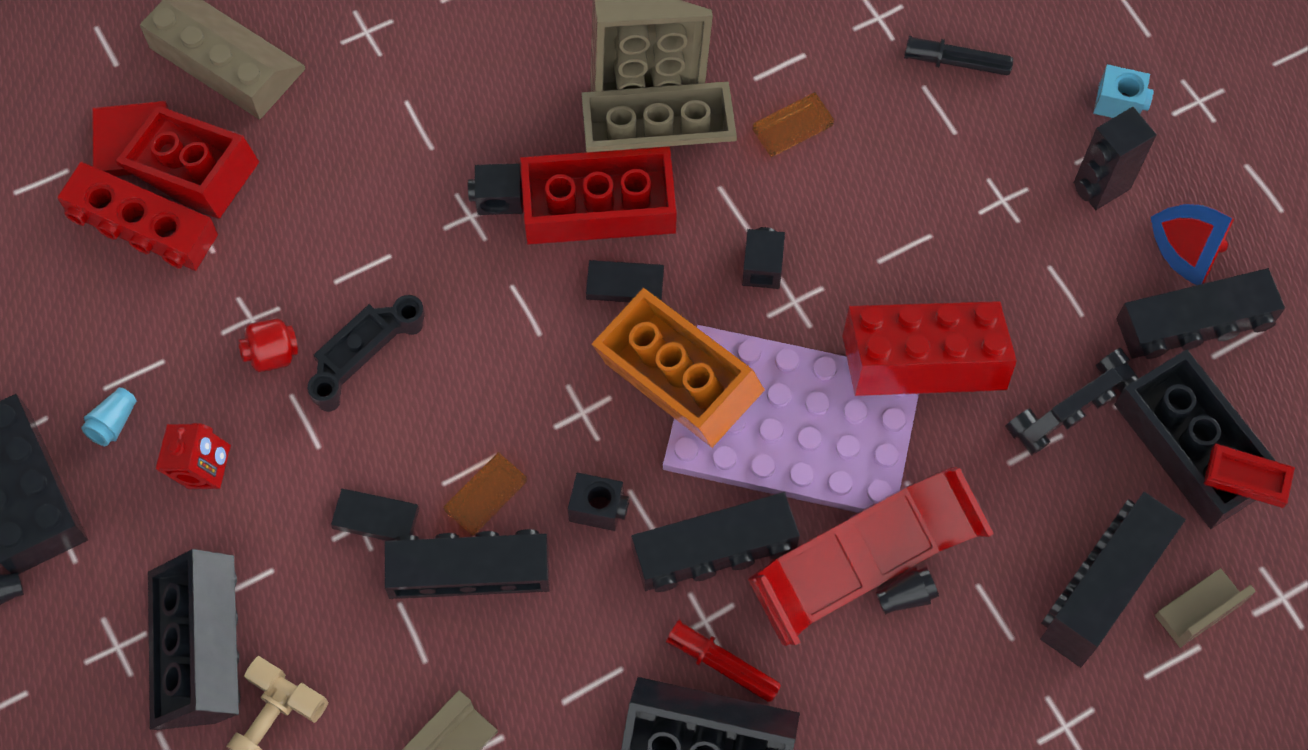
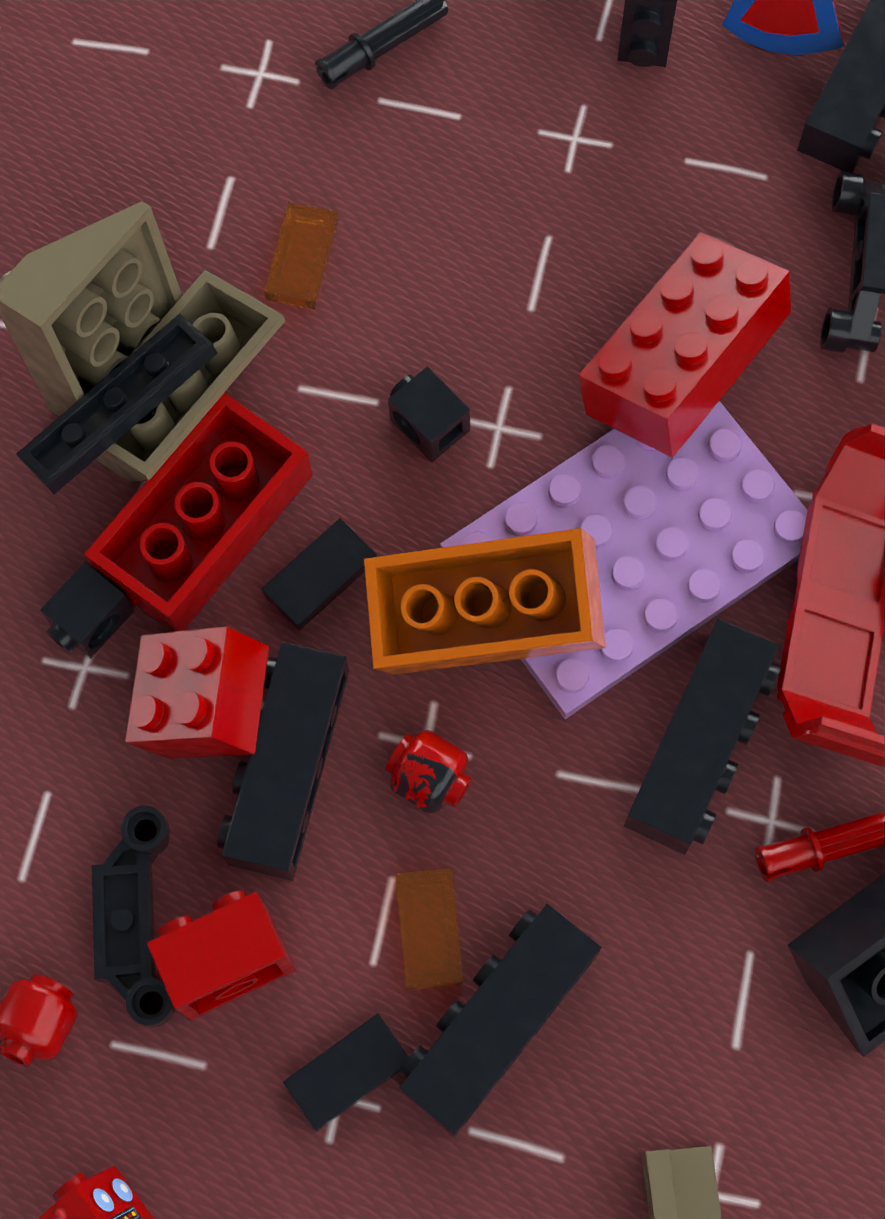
camera: 45 degrees left, 5 degrees up
black brick [568,472,630,531] -> none
none -> black tile [16,313,218,495]
none -> red brick [125,626,269,759]
none -> red brick [147,890,296,1021]
none -> black brick [217,642,350,881]
none -> red head [385,730,472,813]

